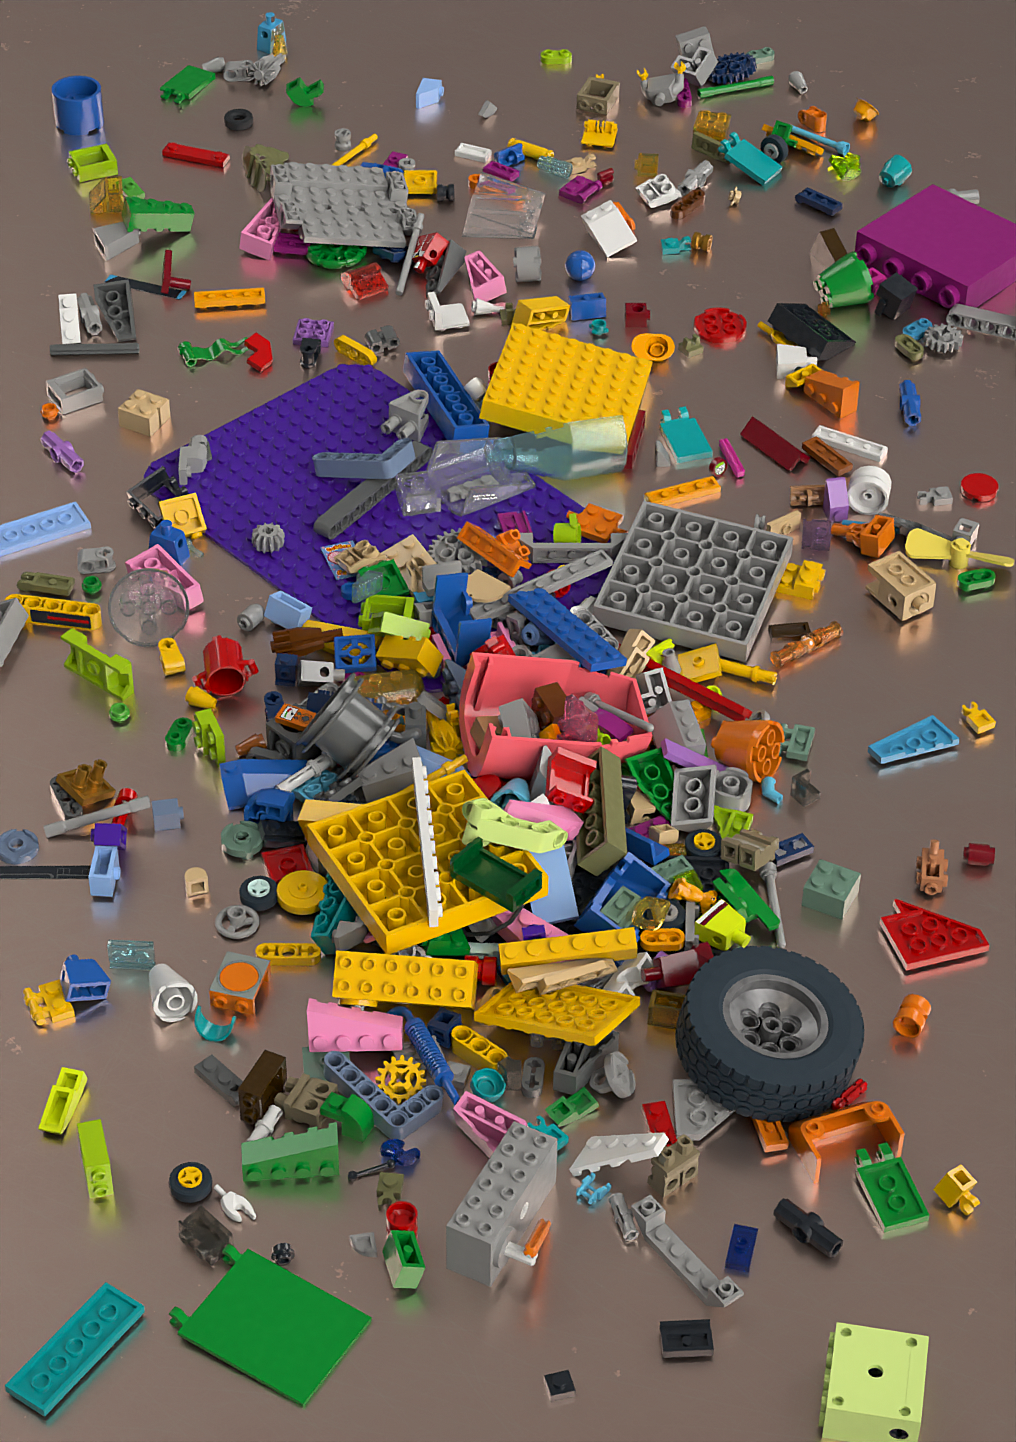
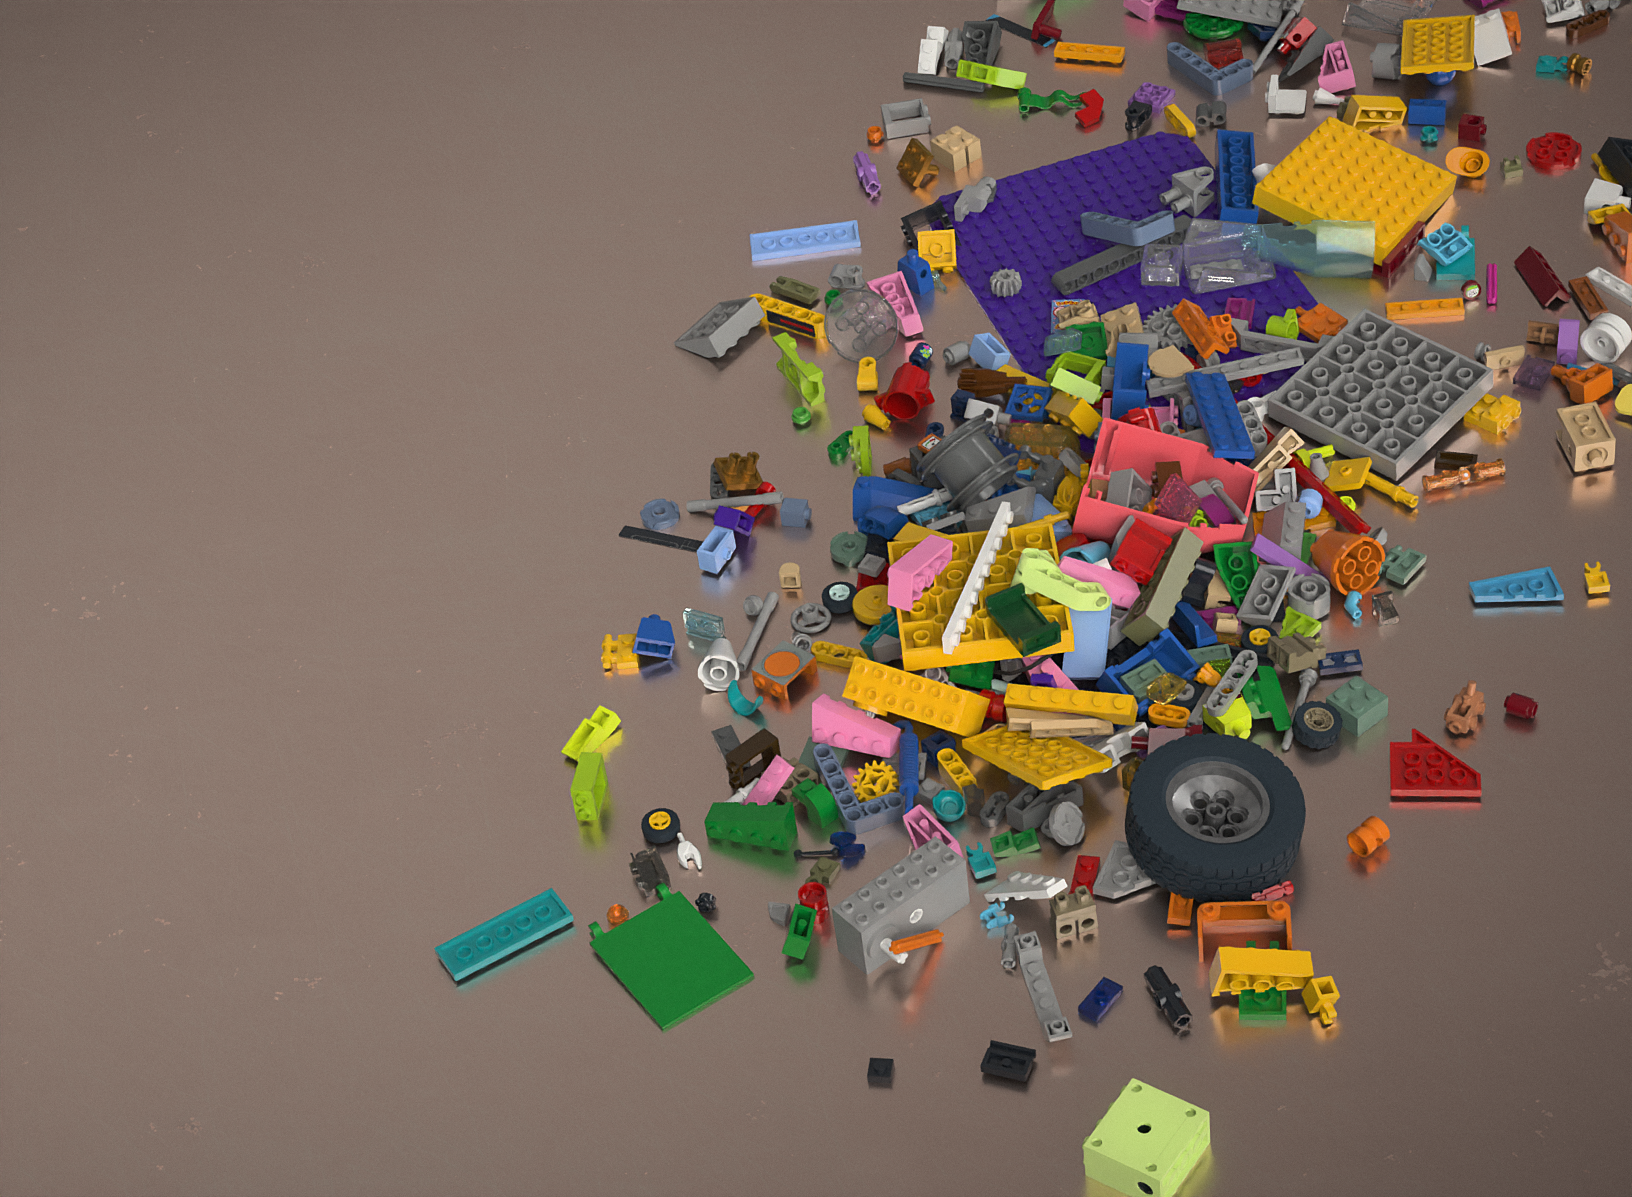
camera: 30 degrees right, 0 degrees up
none -> clear orange plate [607,904,629,925]
none -> light grey piece [737,592,779,671]
none -> bright pink plate [742,755,795,805]
none -> light grey plate [743,595,763,615]
none -> light grey cone [791,632,812,652]
none -> light grey plate [858,554,886,578]
none -> bright pink wedge [887,534,953,612]
none -> pearl gold plate [896,138,939,187]
none -> dark blue brick [909,342,933,369]
none -> lime slope [956,59,1027,89]
none -> sand blue beam [1167,42,1253,96]
none -> light grey beam [1207,650,1258,717]
none -> yellow wedge [1208,946,1314,997]
none -> black wheel [1292,701,1343,749]
none -> light blue head [1295,489,1323,519]
none -> yellow plate [1401,15,1475,75]
none -> medium azure slope [1417,222,1473,266]

